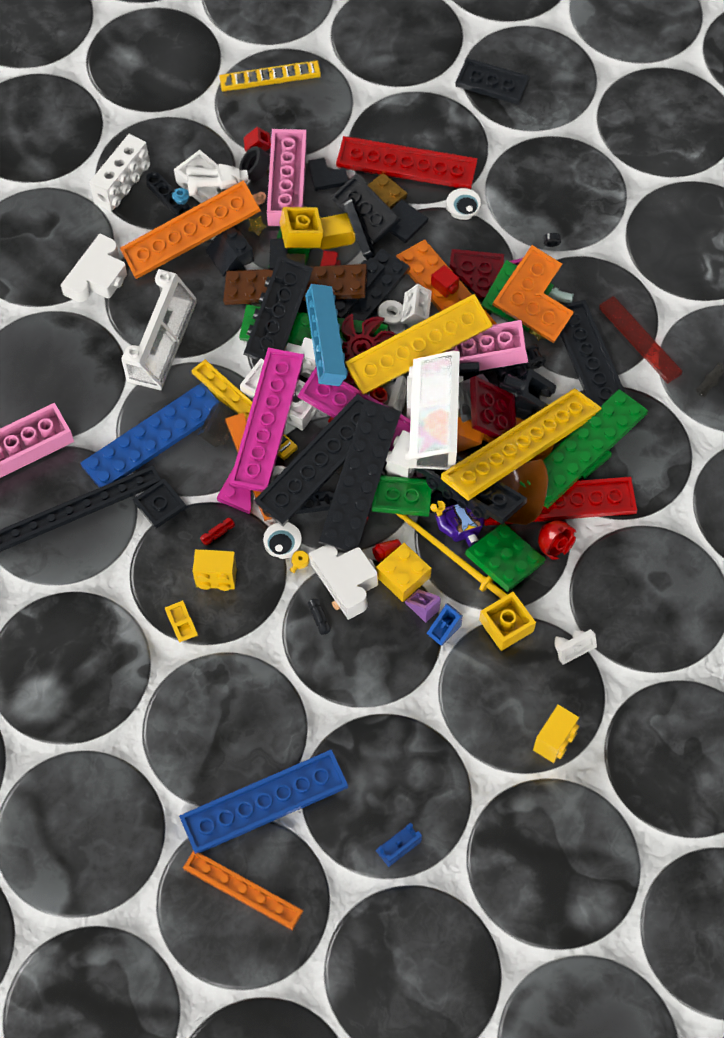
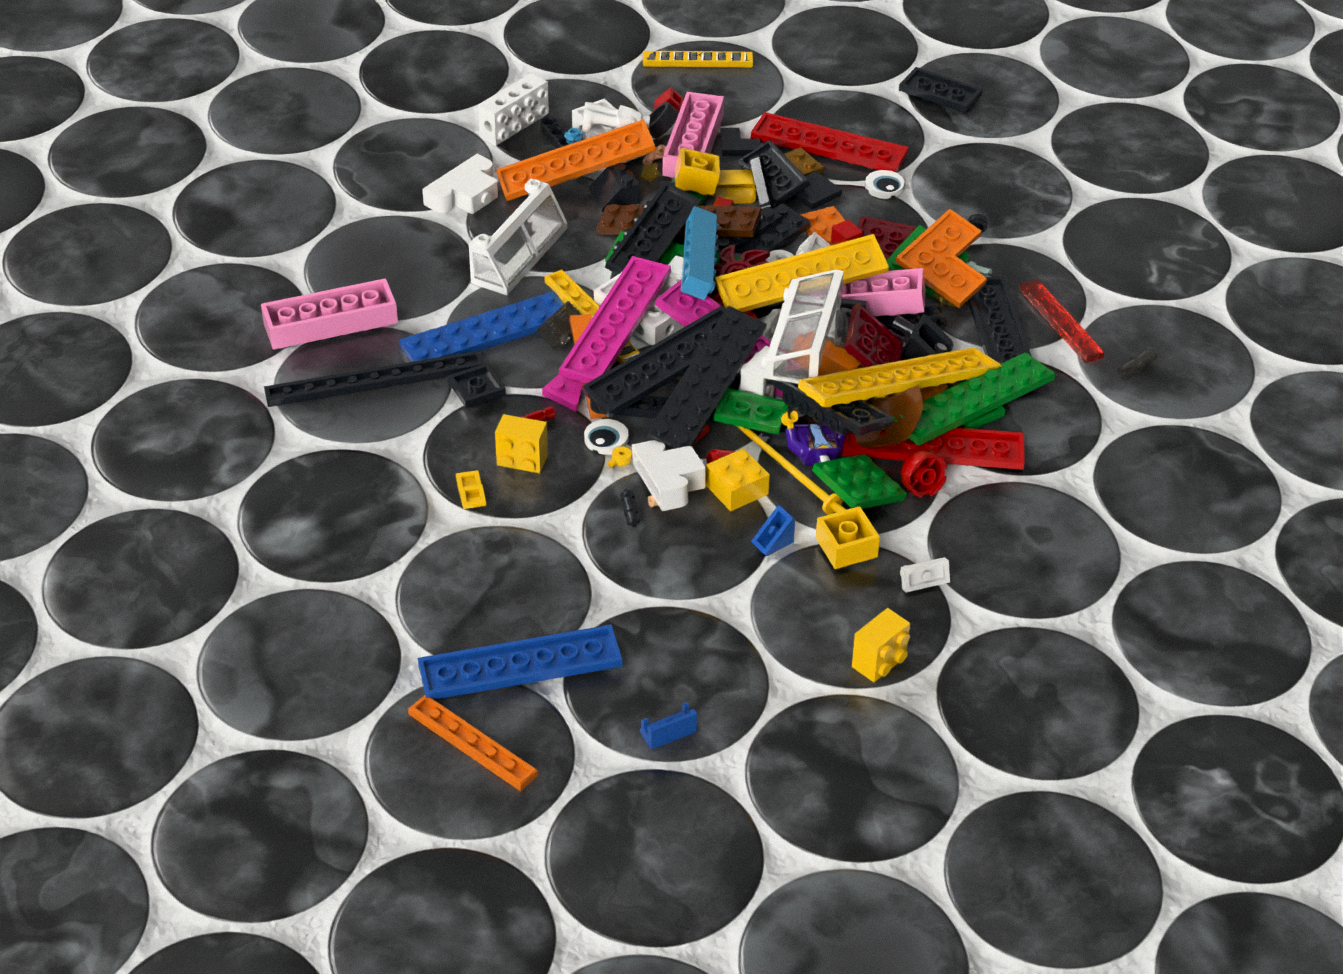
camera: 10 degrees right, 20 degrees down
medium lavender slope [405,589,441,623] -> none

